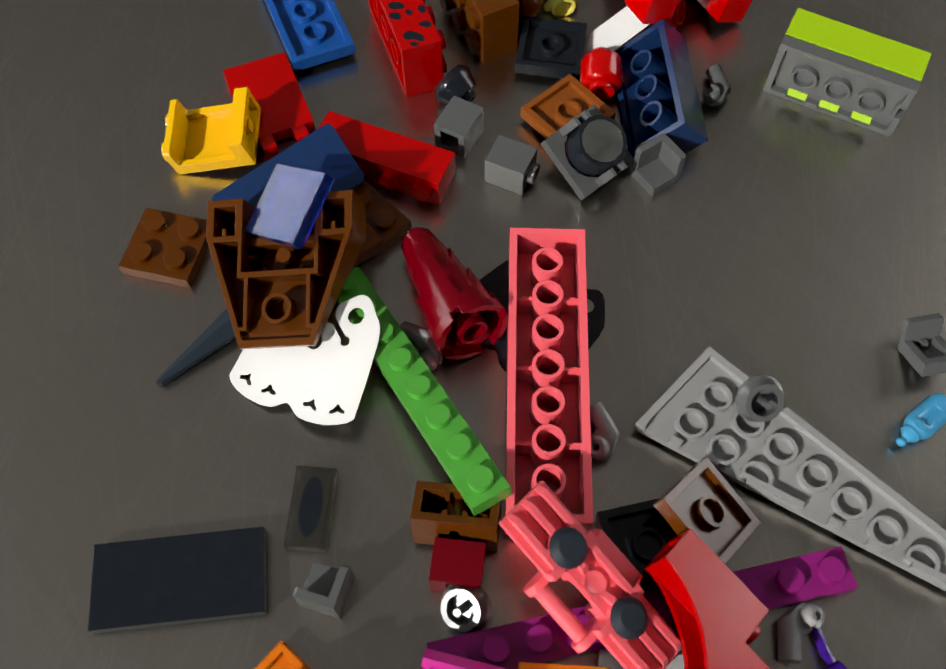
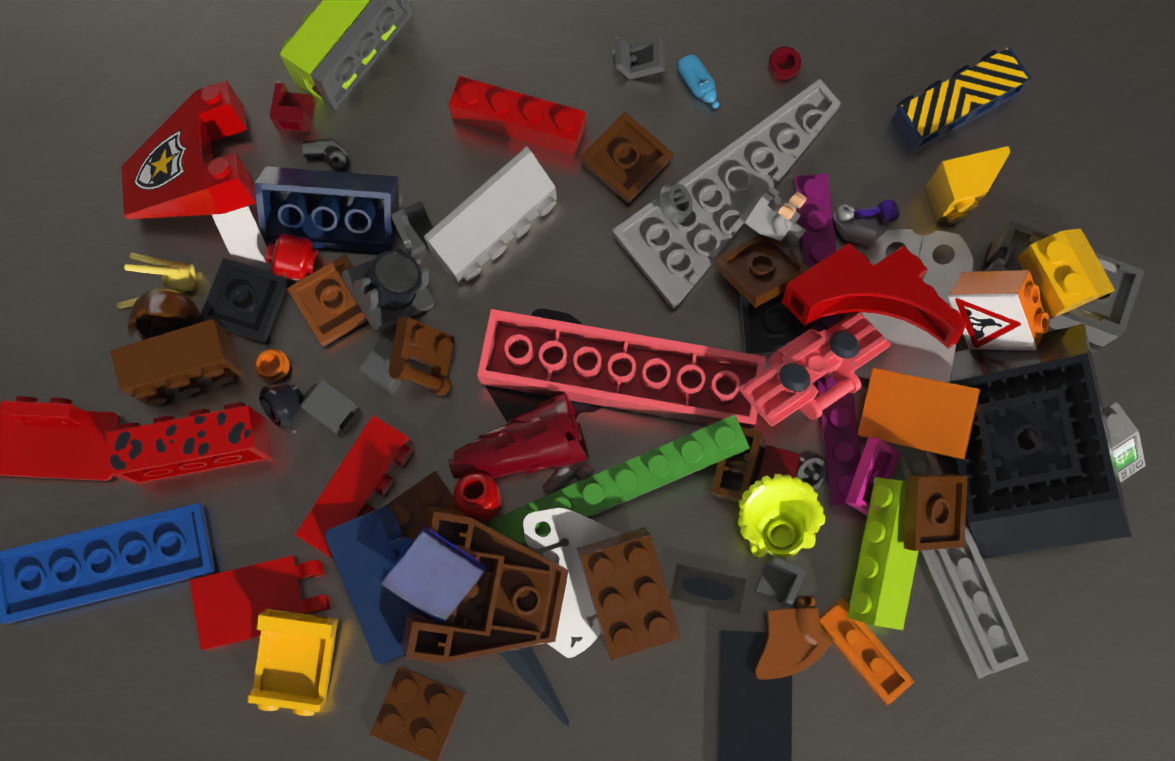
camera: 80 degrees left, 15 degrees up
light grey arm [590,402,619,461] -> none
none -> orange plate [255,349,290,383]
none -> dark red panel [269,81,315,134]
none -> reddish brown plate [389,317,454,396]
none -> light grey slope [424,147,557,285]
none -> red brick [448,76,586,157]
none -> red head [453,472,502,523]
none -> reddish brown brick [576,527,681,660]
none -> reddish brown plate [580,111,673,204]
none -> neon yellow hair [738,474,826,558]
none -> light grey piece [745,187,807,241]
none -> dark orange arm [754,596,833,680]

